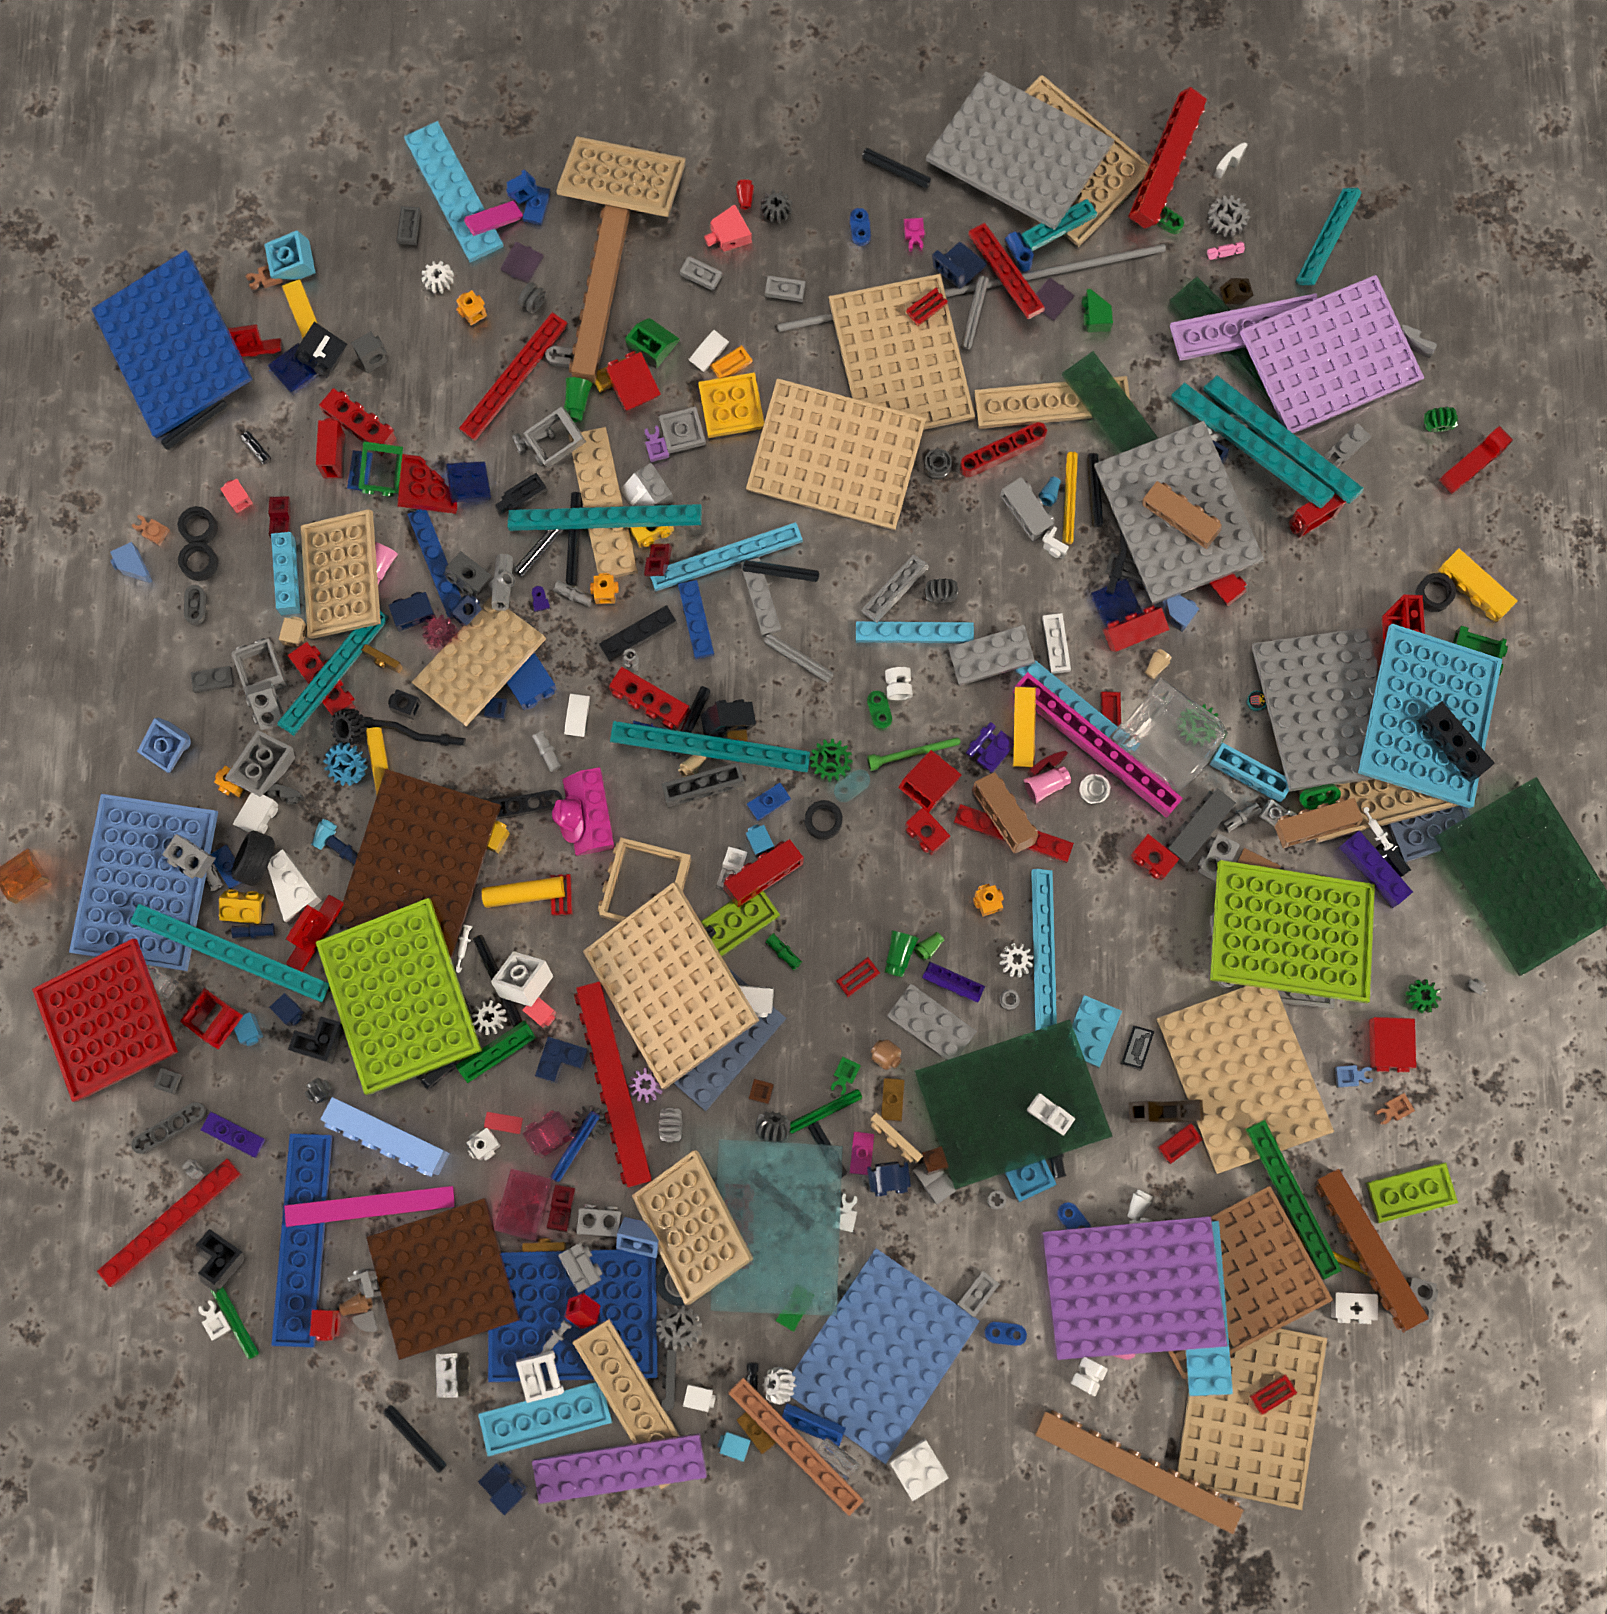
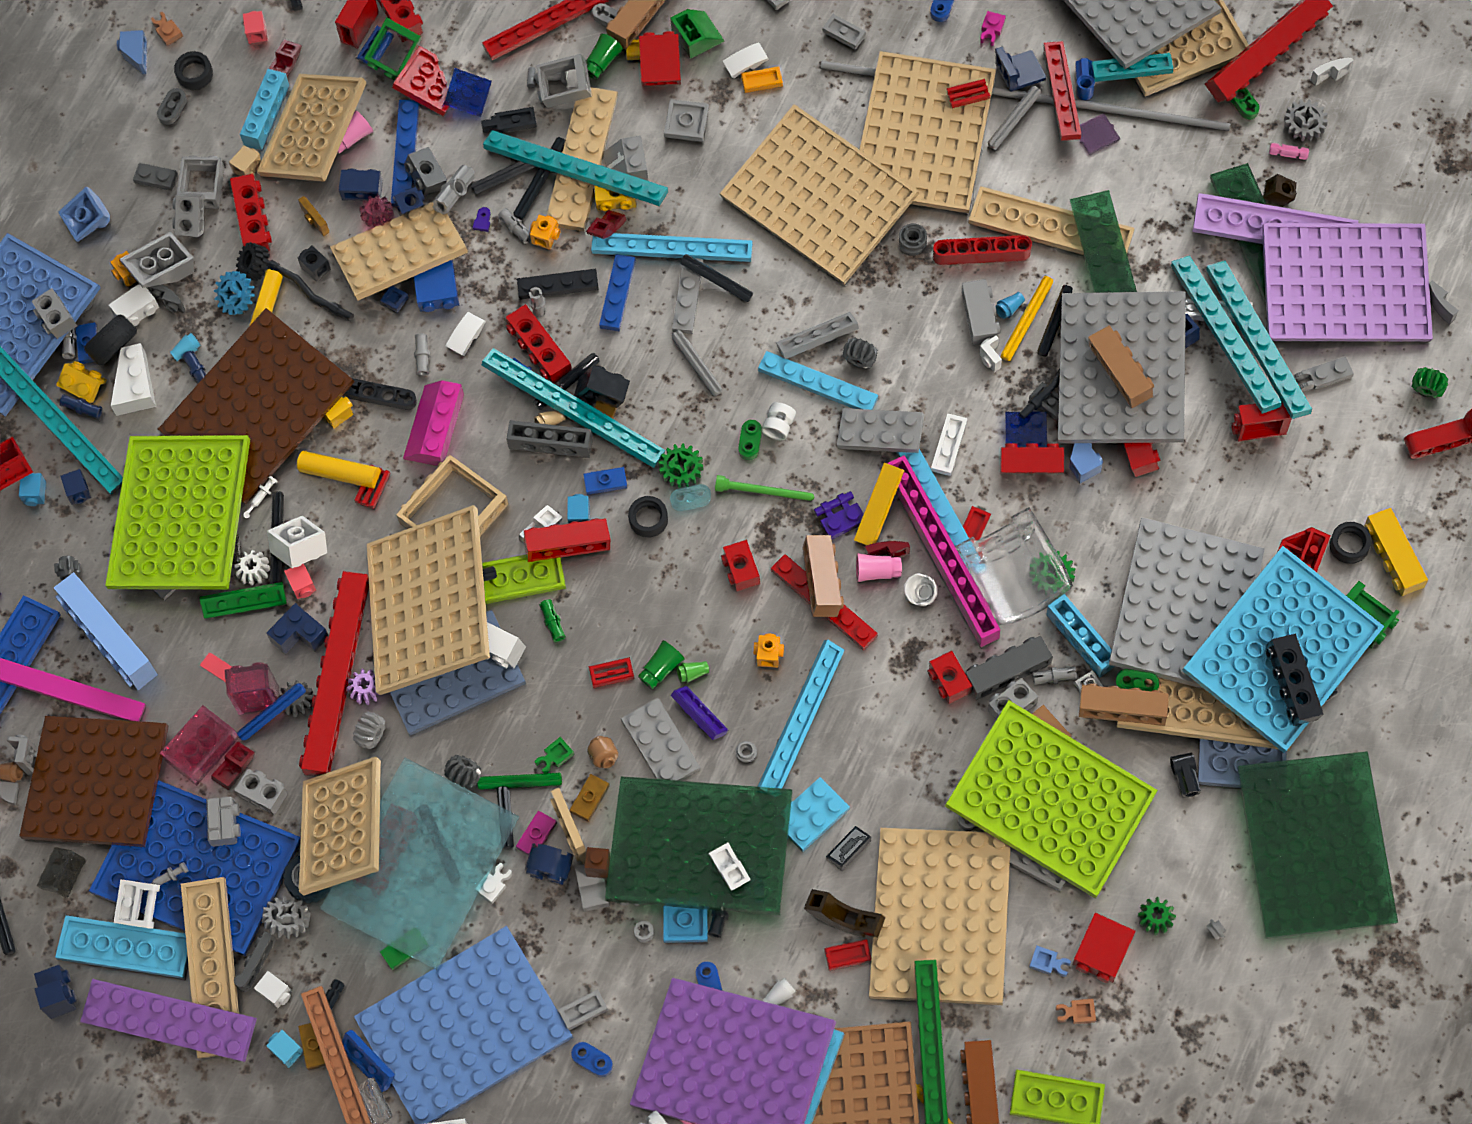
camera: 30 degrees right, 10 degrees down
black tyre [177,506,218,544] -> none
teal tile [277,611,389,736] -> none
red bracket [286,895,344,972] -> none
black brick [288,1016,343,1064] -> none
black beam [421,1062,457,1090] -> none
white brick [466,1128,501,1161] -> none
pearl gold plate [522,1238,566,1252] -> none
dark pink piece [552,795,584,843] -> none
red panel [565,1293,600,1329] -> none
medium blue slope [616,1217,659,1258] -> none
medium lavender plate [645,426,669,462] -> none
yellow plate [698,372,764,438] -> none
reddish brown plate [749,1079,774,1105] -> none
white gear [761,1367,796,1404] -> none
red brick [898,750,961,813] -> none
white gear [999,943,1034,978] -> none
green slope [1082,289,1113,332] -> none
tan cone [1144,649,1172,679] -> none
tile [1246,690,1267,711] -> none
teal plate [1296,188,1362,285] -> none
dark purple brick [1339,830,1413,908] -> none
white piece [1362,807,1393,851] -> none

